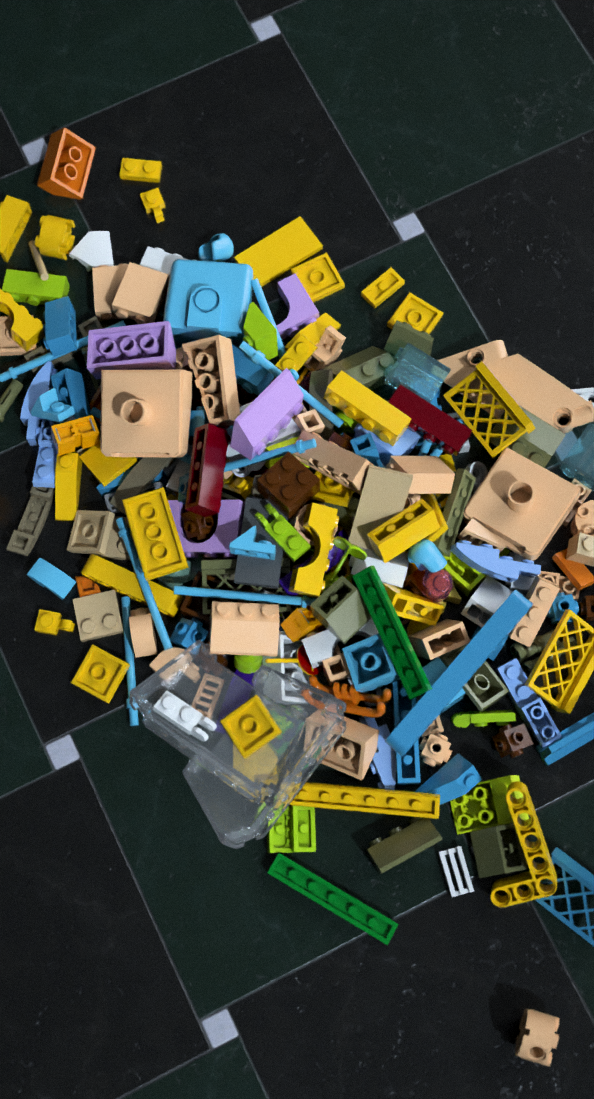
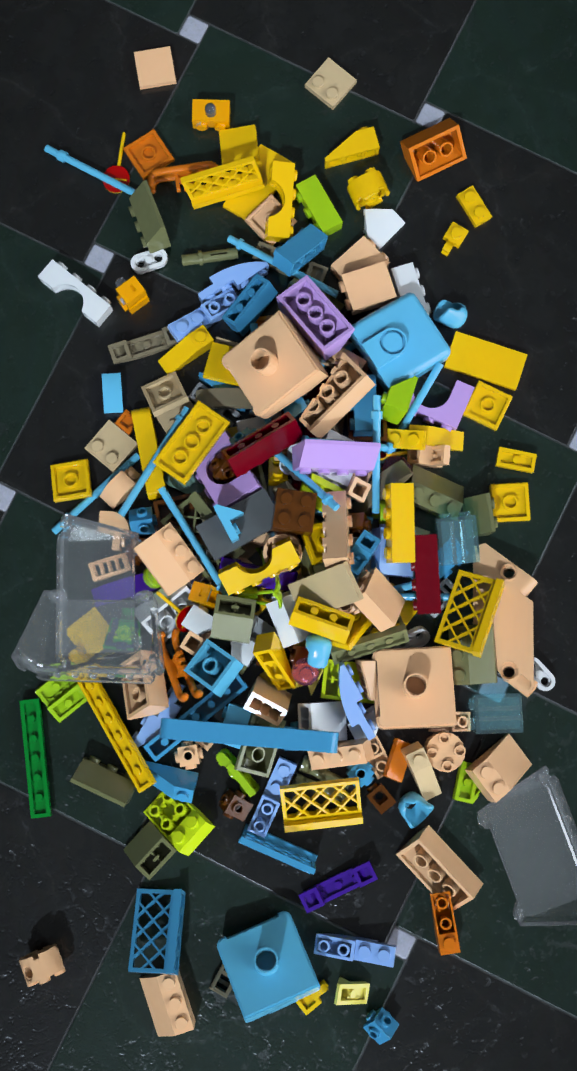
camera: 50 degrees right, 10 degrees up
tan bar [28,240,49,281] -> none
medium azure slope [31,388,75,423] -> none
yellow plate [34,609,75,636] -> none
light orange piece [51,415,99,456] -> none
white hinge [153,690,217,742] -> none
yellow tile [220,695,283,759] -> none
lime hinge [254,503,311,562] -> none
green plate [353,565,432,699] -> none
white tile [438,846,474,897] -> none
yellow beam [491,781,557,907] -> none

